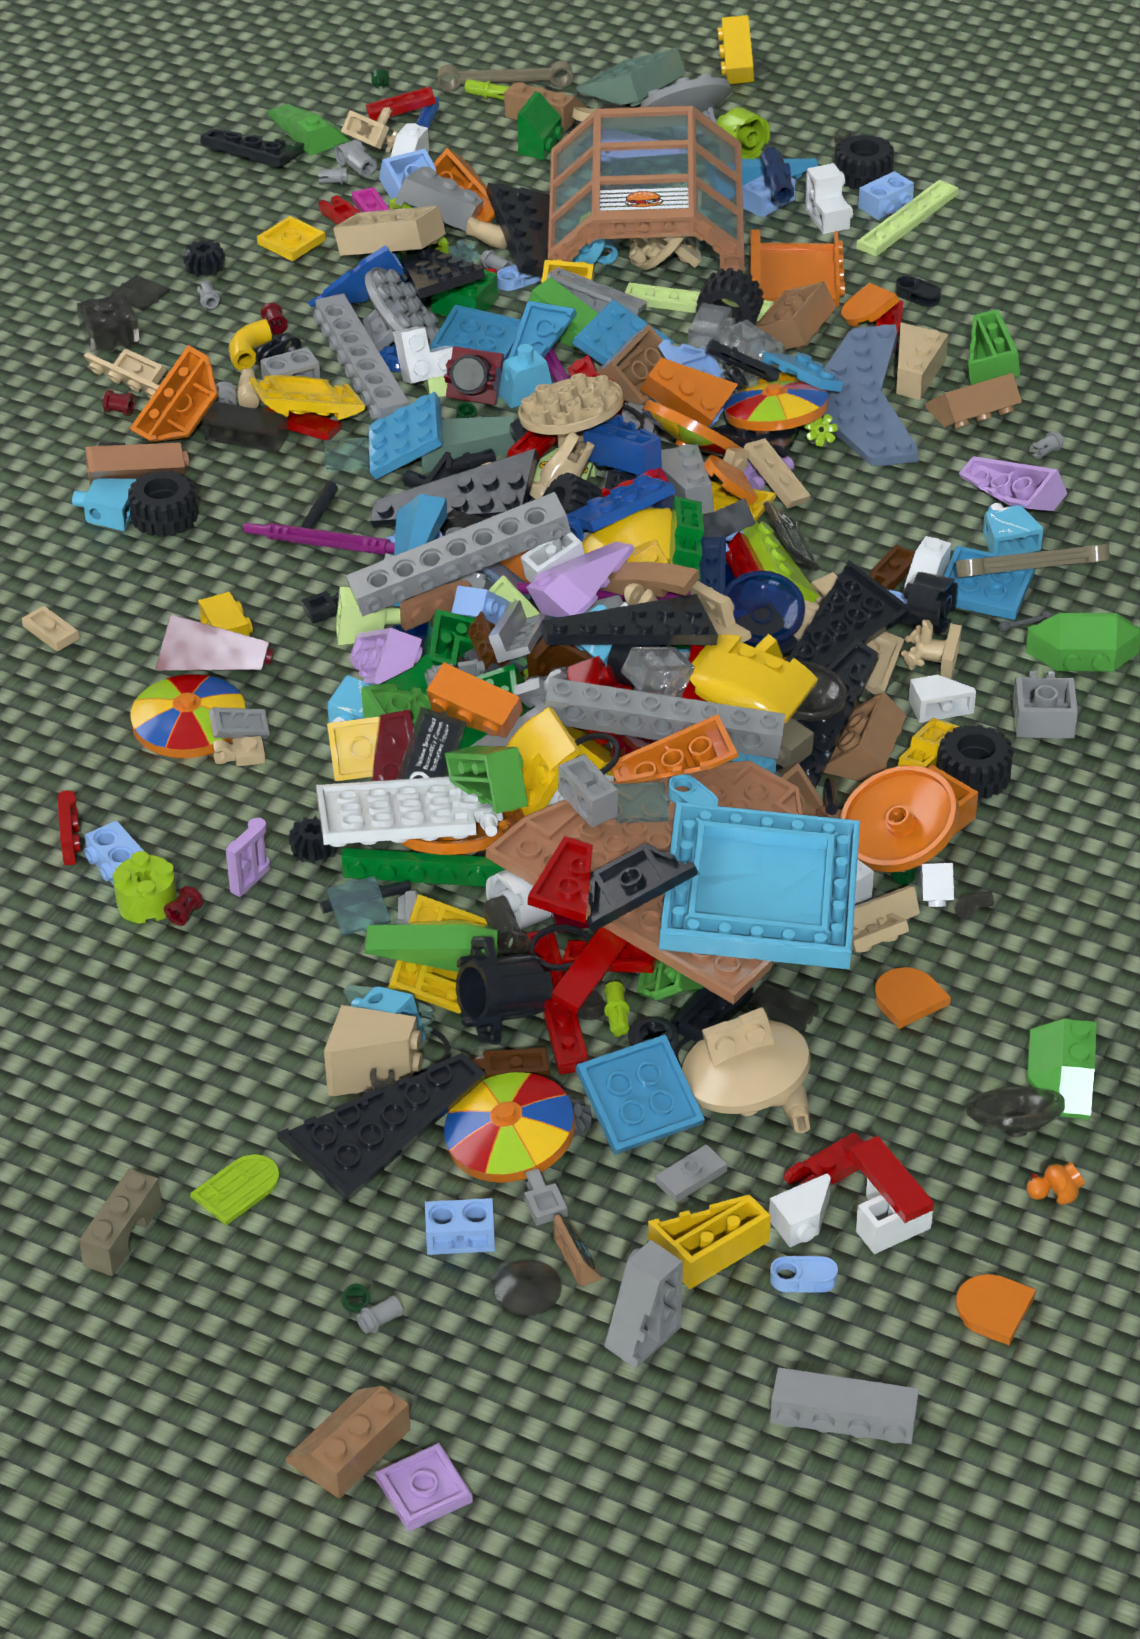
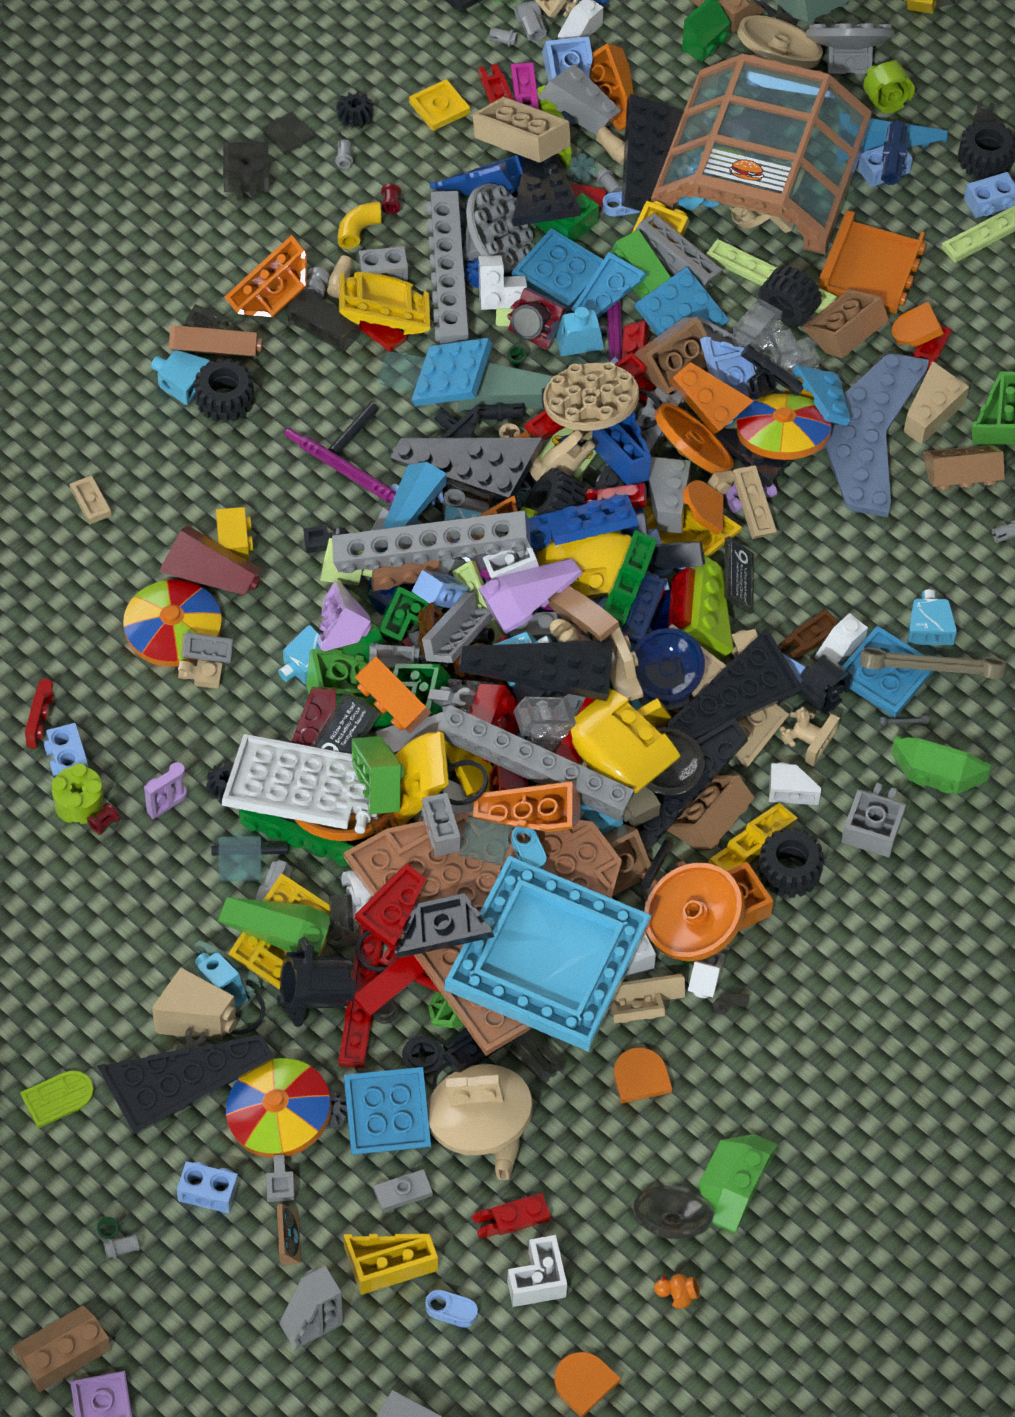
camera: 15 degrees right, 15 degrees up
tan bracket [84,348,166,398] -> none
dark red bush [103,389,135,416] -> none
black piece [255,332,301,366] -> none
yellow tile [327,716,379,781] -> none
reddish brown hinge [470,1047,550,1080] -> none
clear smoke dish [493,1259,562,1316] -> none
lime axle [604,981,630,1037] -> none
white slope [769,1174,831,1247] -> none
lime plant [804,414,838,446] -> none
white brick [805,163,853,234] -> none
red tile [849,1136,934,1223] -> none
black piece [895,276,941,307] -> none
lavender wedge [959,456,1067,511] -> none

